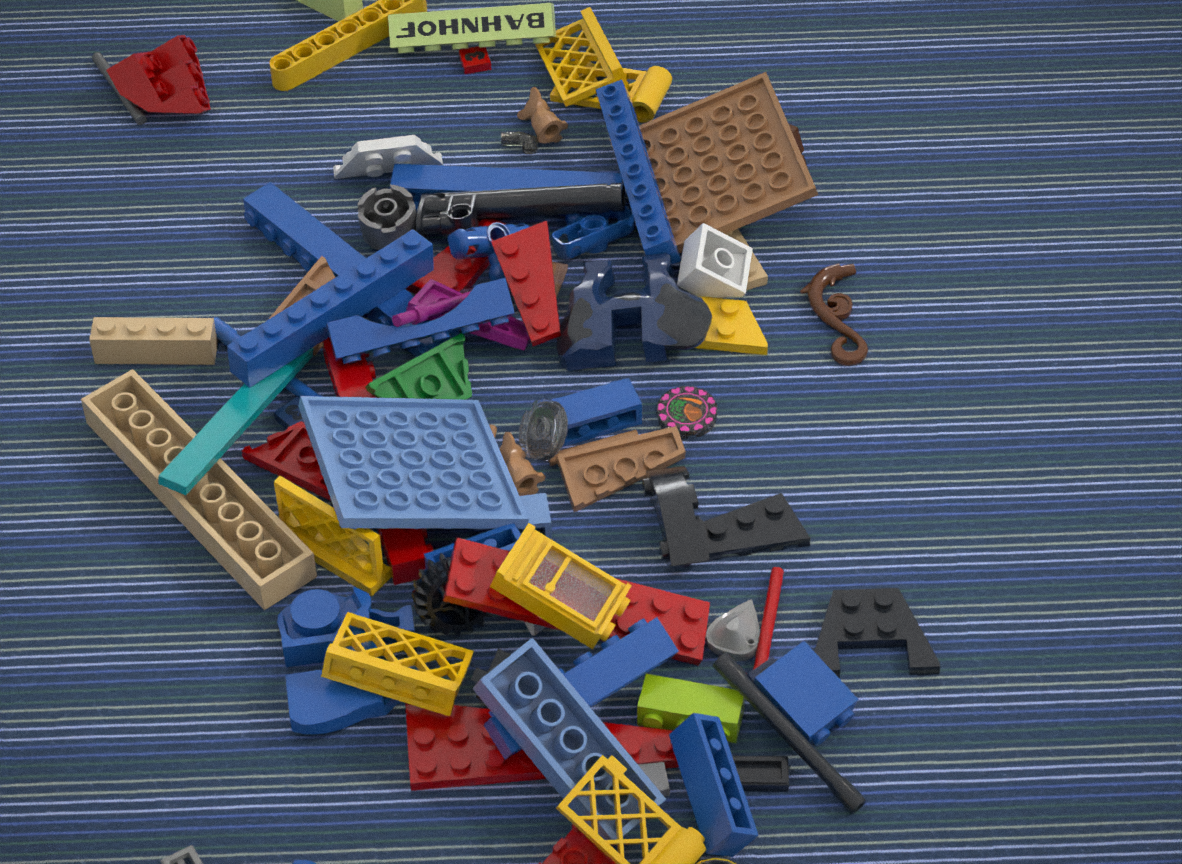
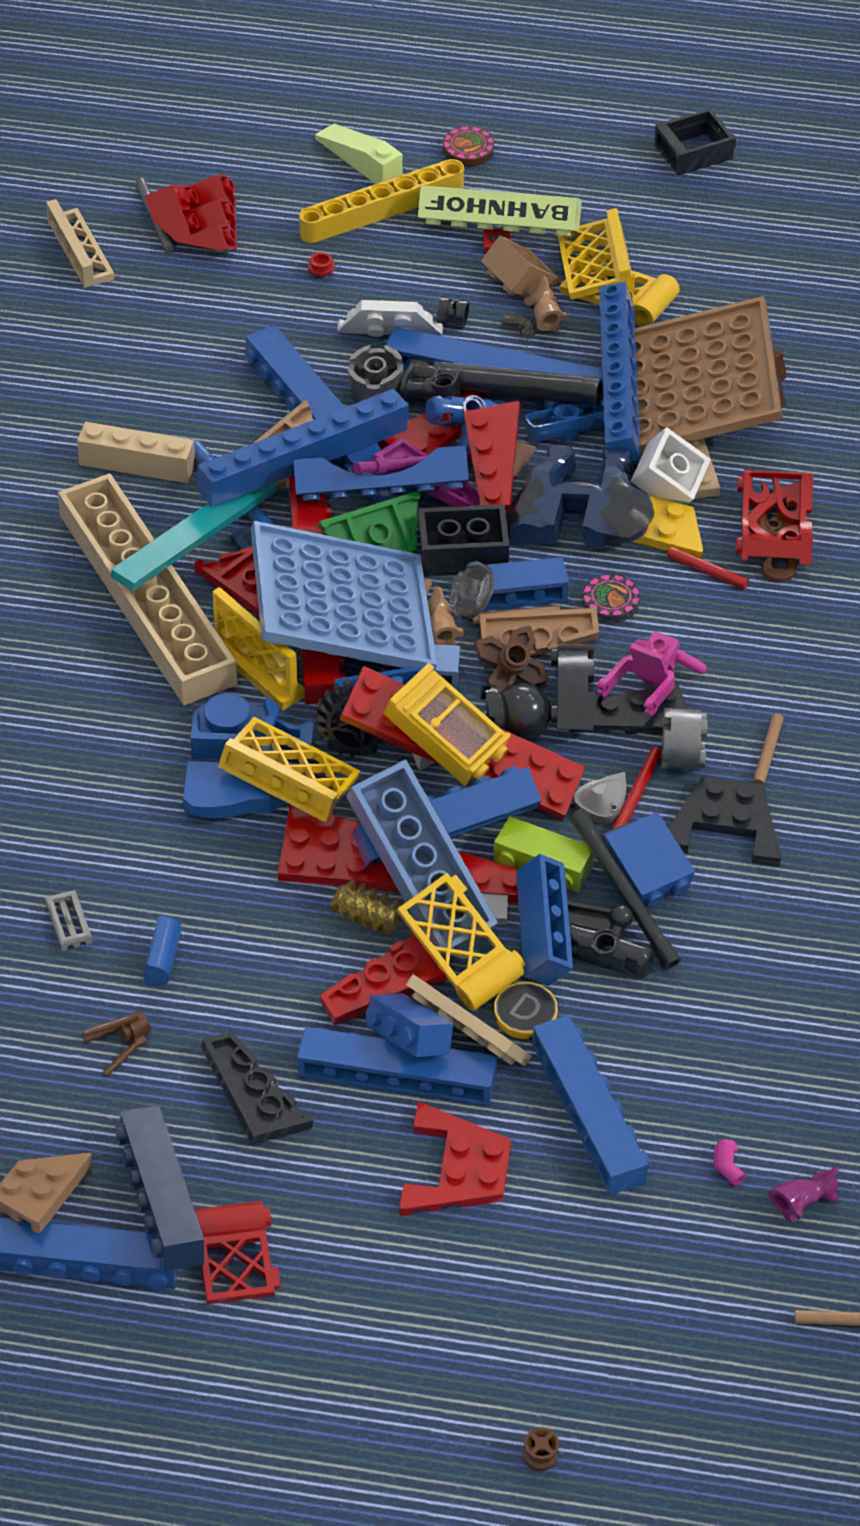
camera: 10 degrees right, 0 degrees up
none -> tan fence [46,199,115,288]
none -> red plate [308,252,335,277]
none -> clear yellow piece [331,878,400,937]
none -> black brick [418,504,509,574]
none -> black wheel [437,296,469,328]
none -> reddish brown plant [474,626,549,692]
none -> black tile [480,682,551,741]
none -> medium nougat slope [481,235,561,297]
none -> black piece [569,905,654,979]
none -> dark pink piece [596,631,707,716]
none -> flat silver brick [661,708,708,770]
none -> red bar [667,547,749,590]
none -> red fence [735,469,814,565]
none -> medium nougat bar [752,714,784,786]

